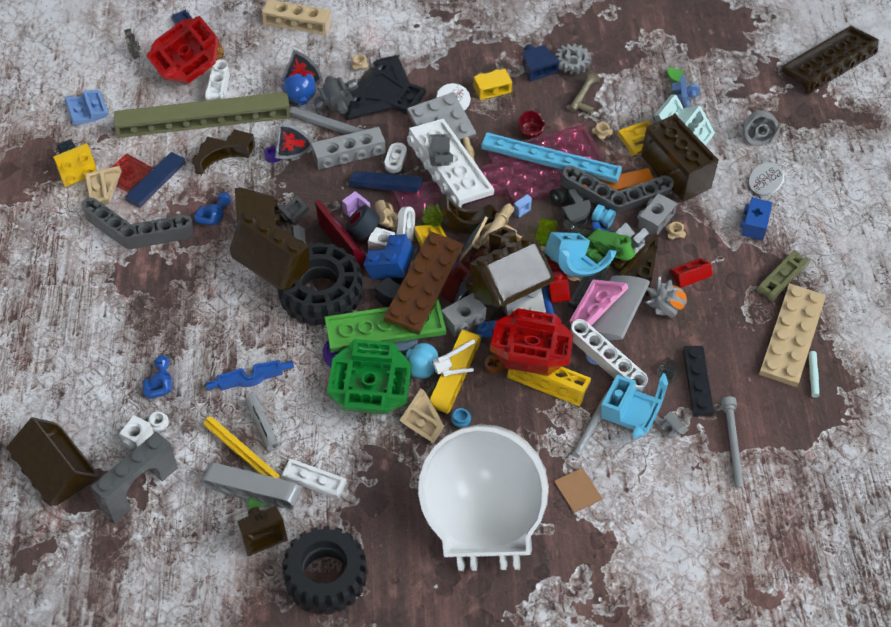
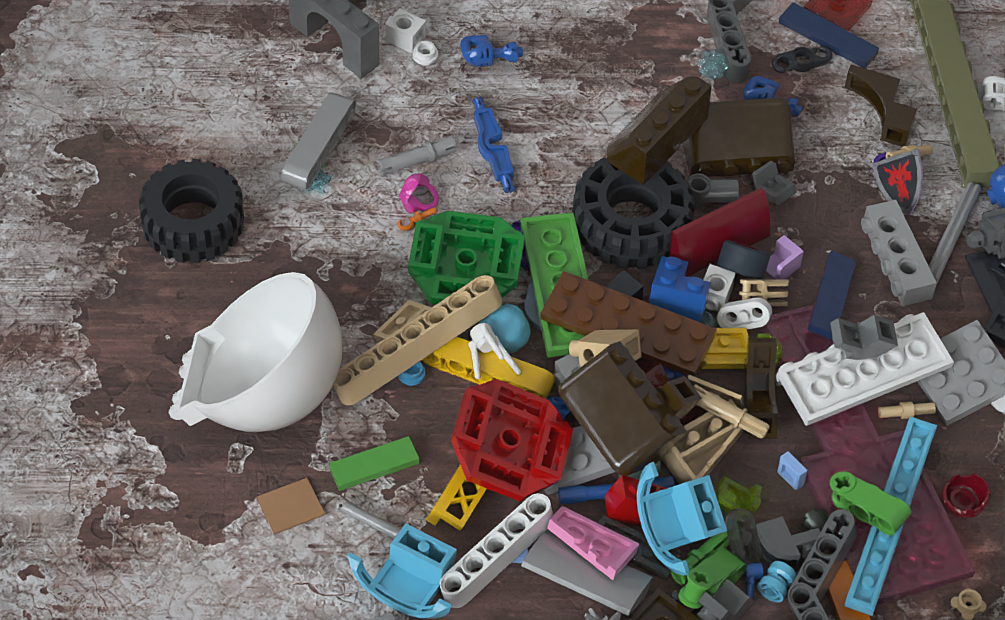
camera: 90 degrees right, 0 degrees up
yellow axle [203,417,279,479] -> none
dark brown brick [237,506,288,557] -> none
white tile [281,458,347,499] -> none
white plate [385,143,407,173] -> none
none -> bright green tile [329,436,419,491]
none -> tan beam [333,275,503,405]
none -> orange hand [398,207,437,231]
none -> dark pink piece [399,173,439,213]
none -> tan torso [569,329,641,367]
none -> clear light blue plant [697,49,728,80]
none -> black piece [771,46,833,74]
none -> bright green piece [830,471,911,536]
none -> tan bar [886,144,933,159]

